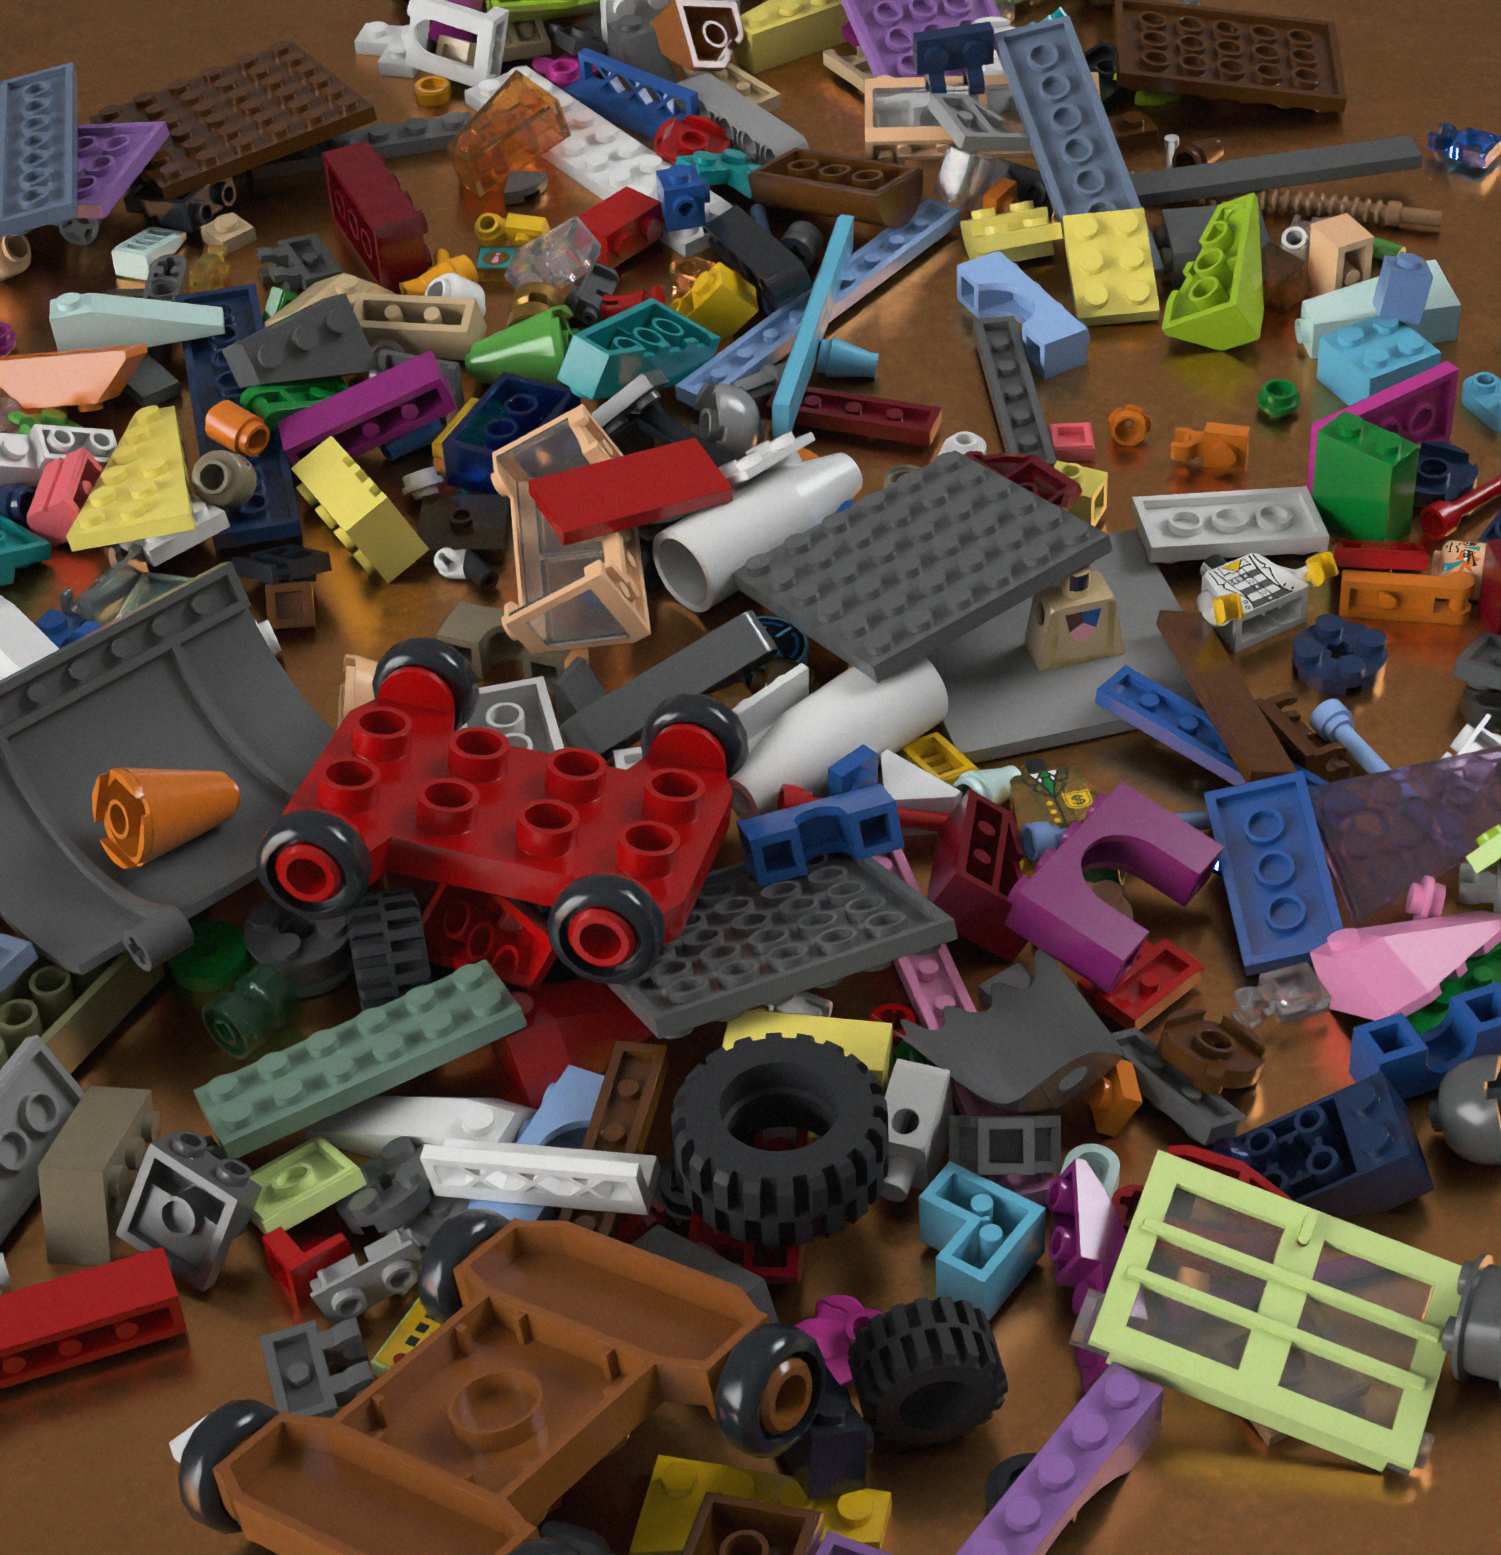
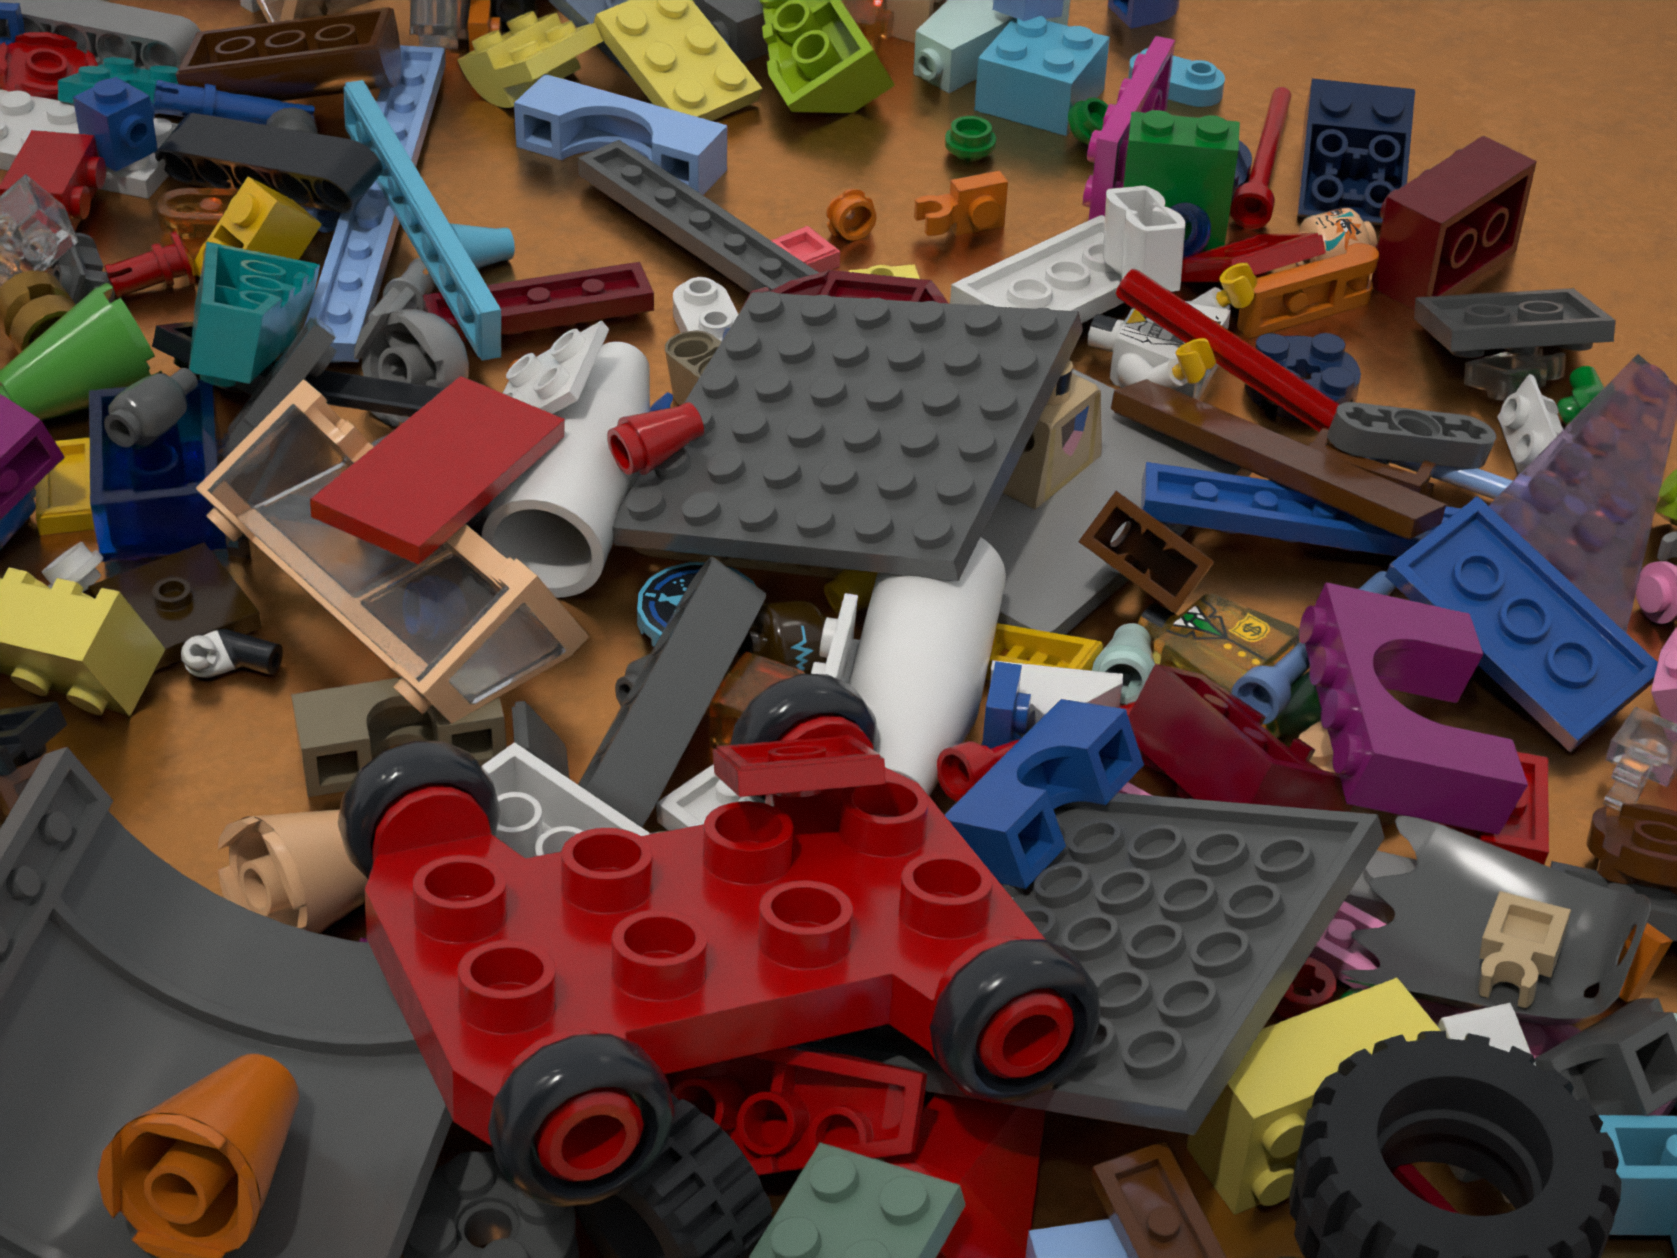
camera: 40 degrees left, 0 degrees up
none -> dark grey plant [104,368,198,447]
none -> blue pin [153,80,315,125]
none -> red cone [607,402,704,475]
none -> red plate [713,735,886,797]
none -> reddish brown torso [1078,491,1214,613]
none -> white brick [1103,186,1185,291]
none -> red axle [1115,269,1340,432]
none -> clear blue plate [1170,202,1211,258]
none -> dark grey beam [1327,402,1496,469]
none -> tan plate [1478,891,1571,1008]

